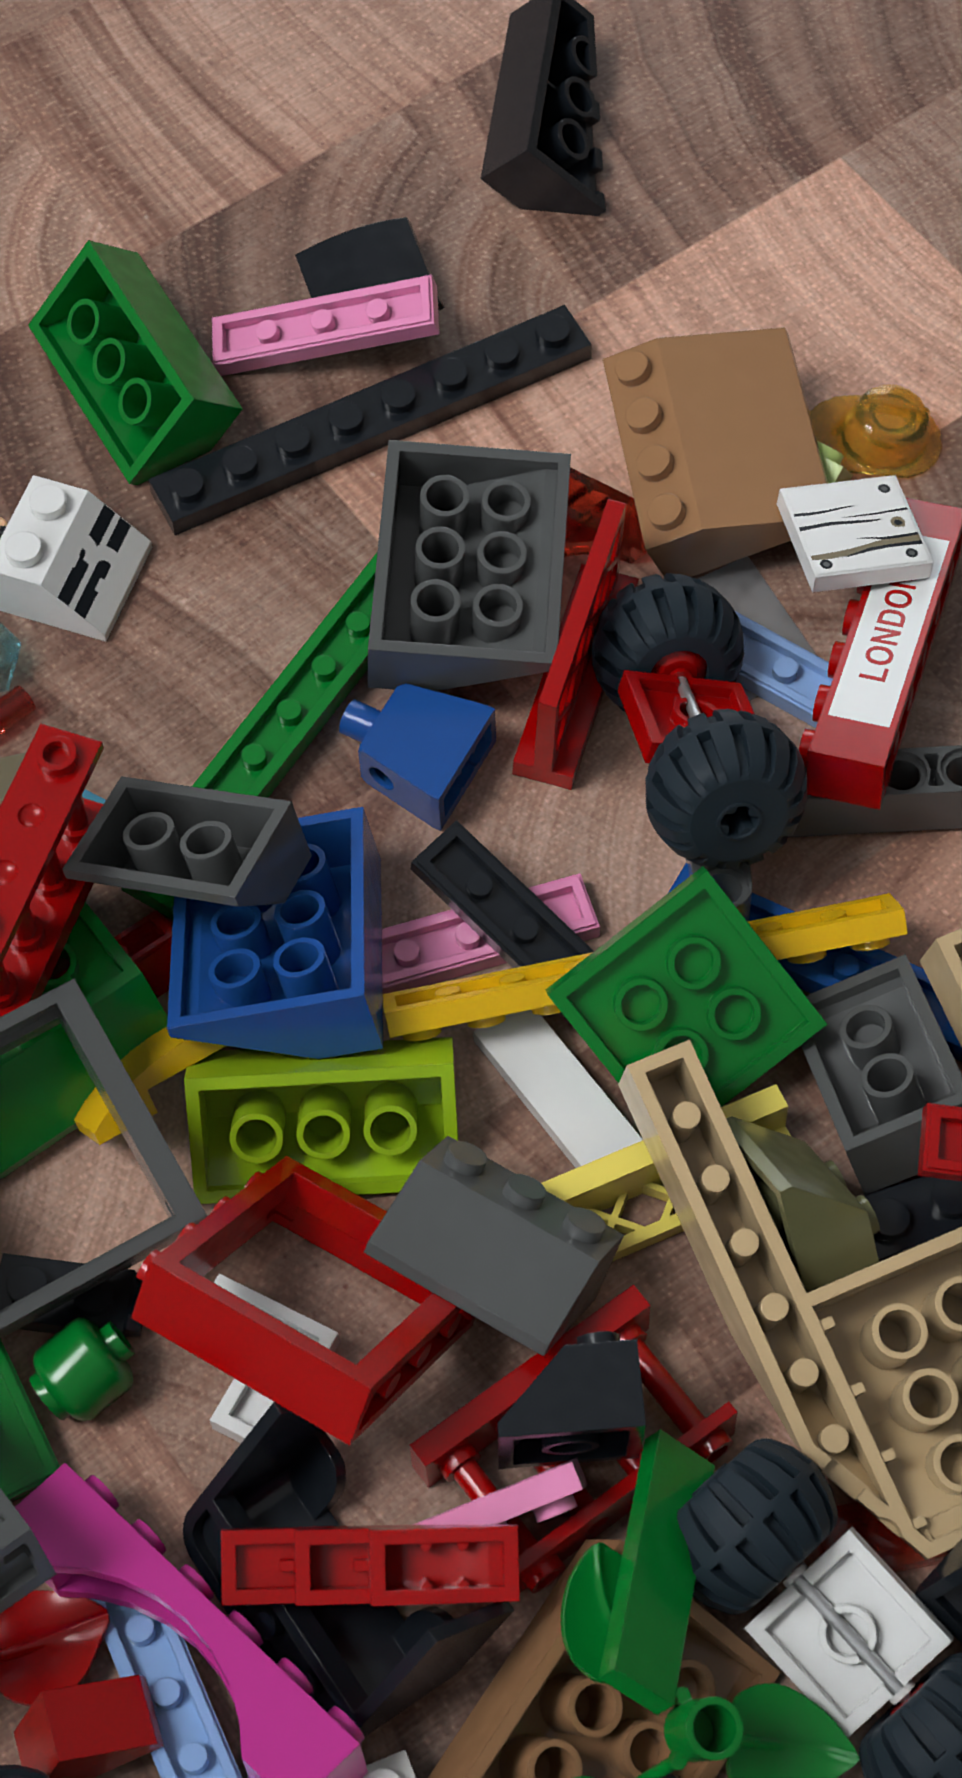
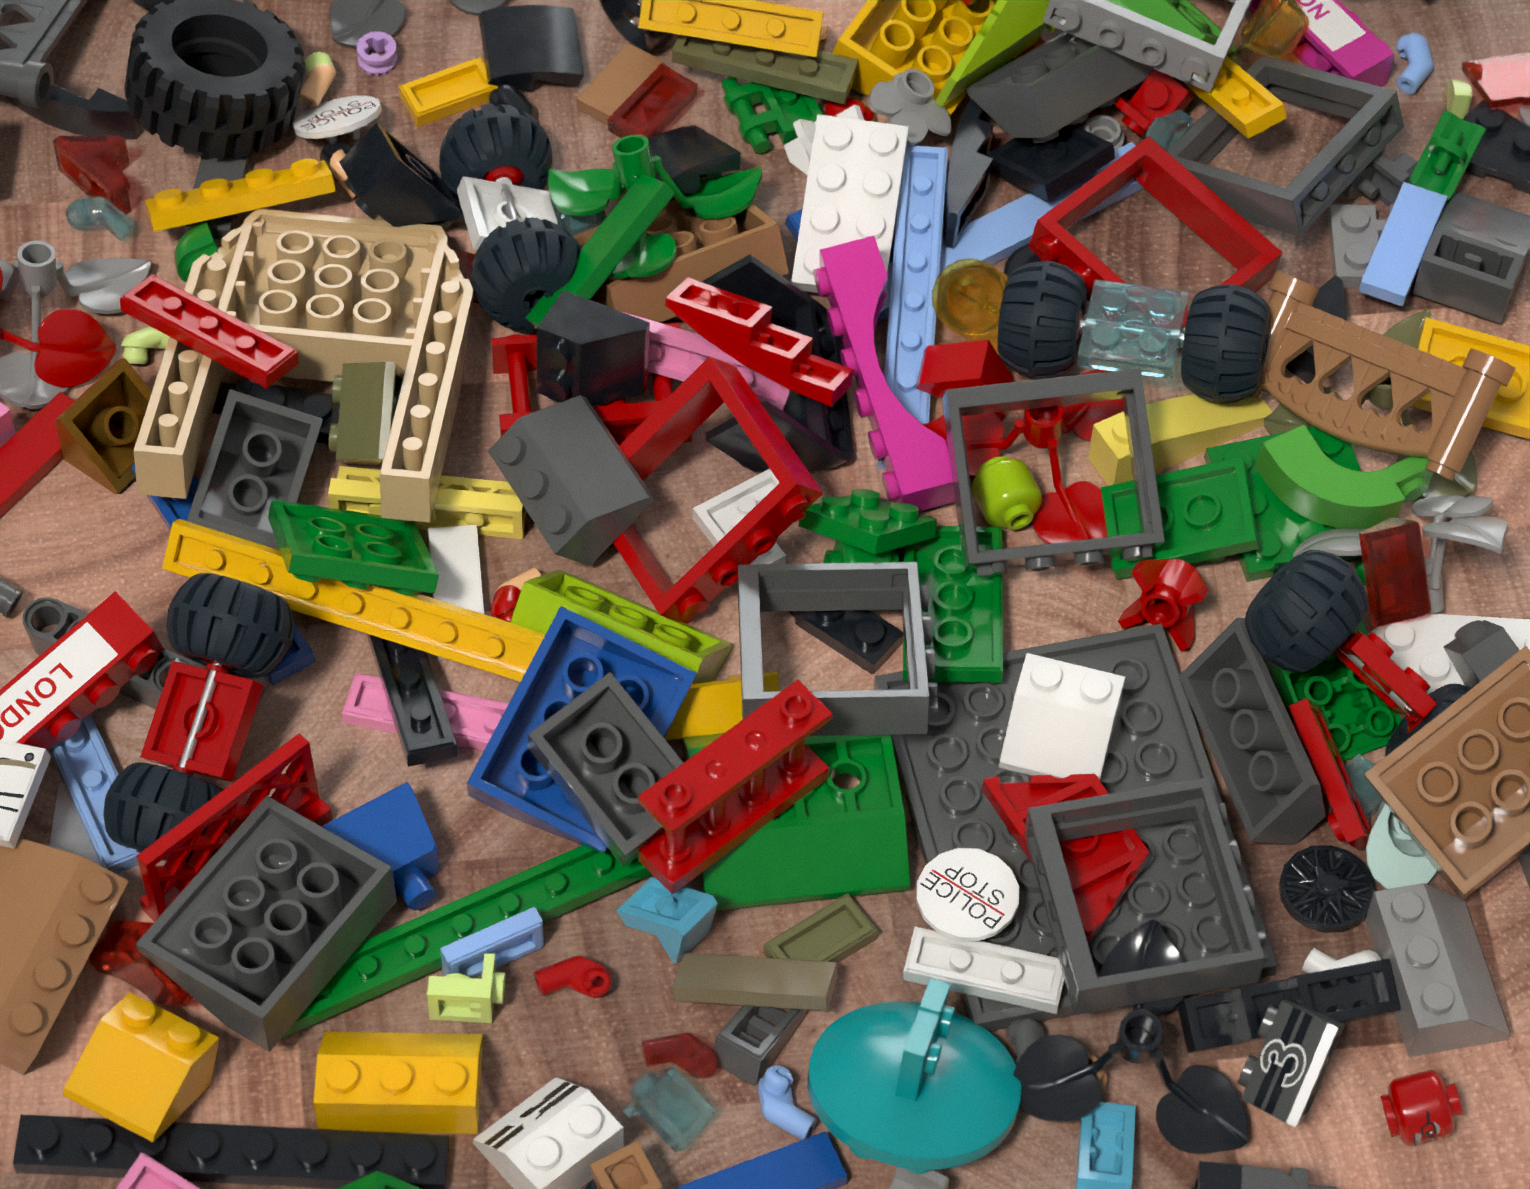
camera: 155 degrees left, 5 degrees down
none -> yellow slope [63,992,220,1142]
none -> yellow slope [313,1031,483,1134]
none -> yellowish green bracket [427,953,506,1023]
none -> light blue tile [440,907,544,978]
none -> red arm [490,567,541,622]
none -> red arm [533,956,612,998]
none -> green plate [798,489,937,555]

